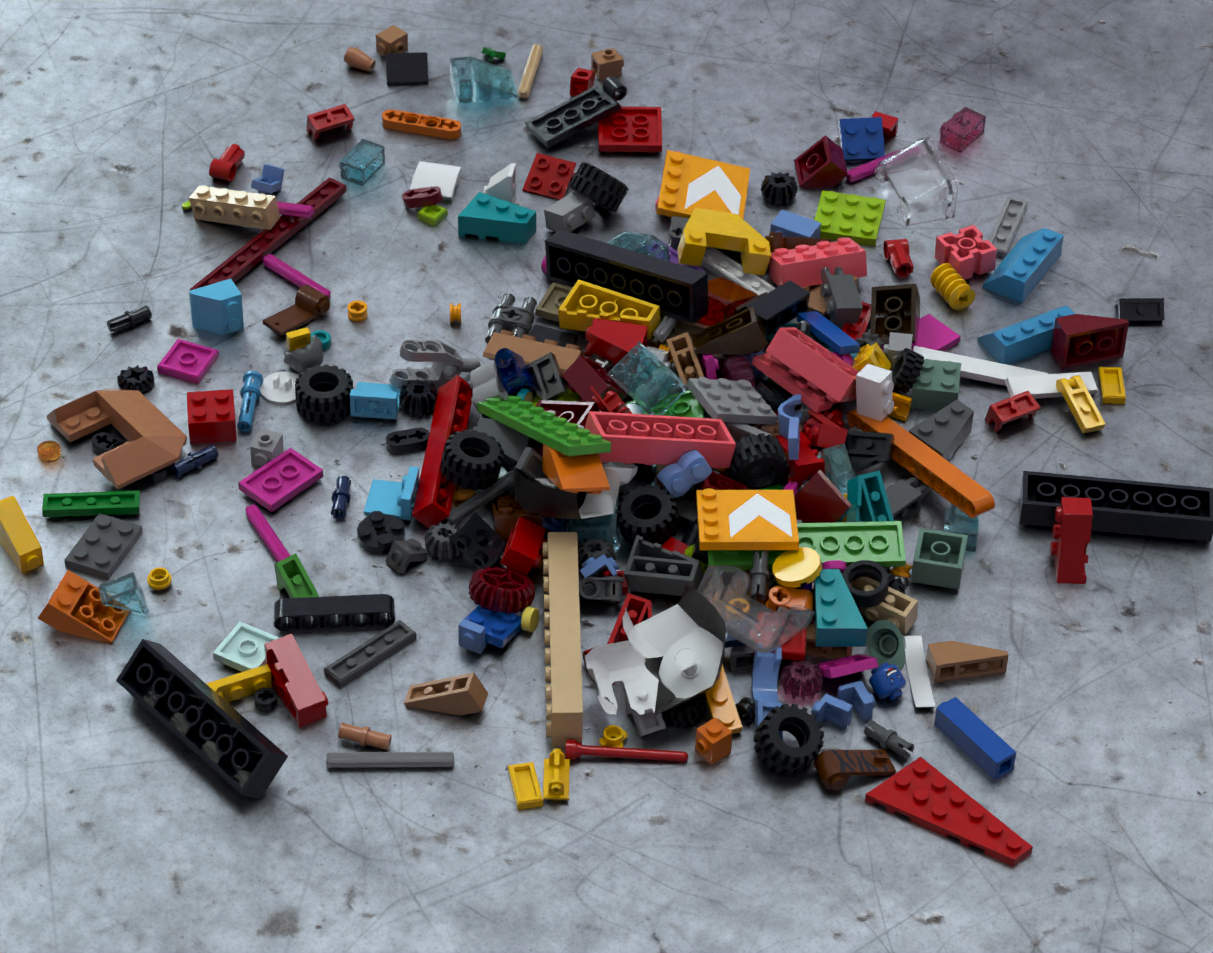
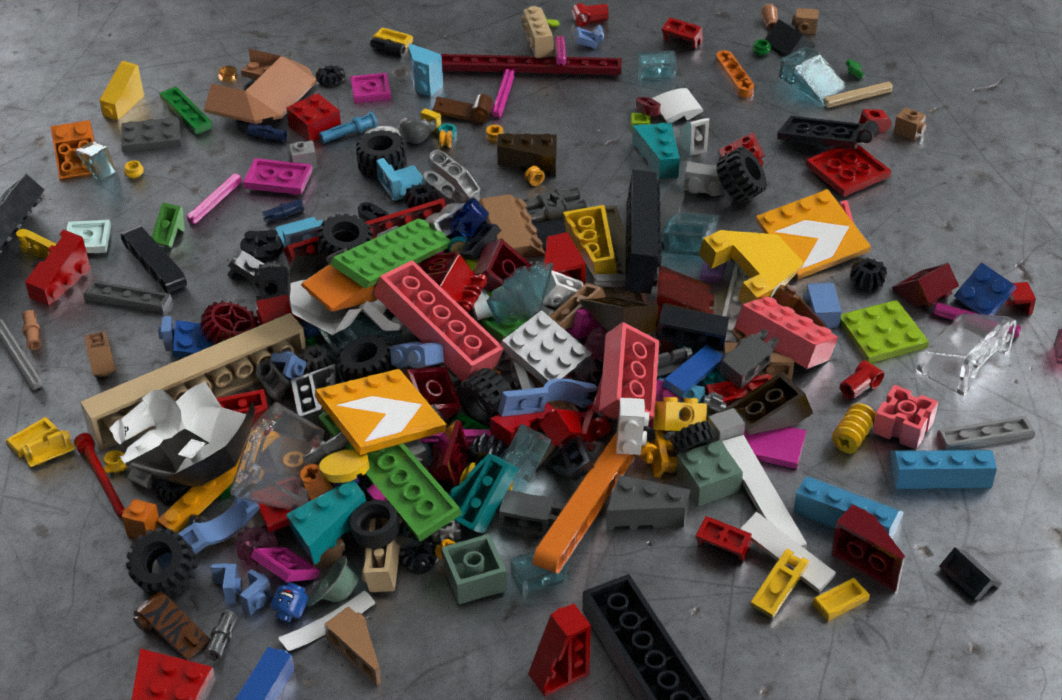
camera: 60 degrees right, 0 degrees up
none -> yellow tile [373,27,413,48]
none -> light orange bush [439,130,452,148]
none -> dark brown wedge [497,133,557,177]
none -> green plate [752,39,771,56]

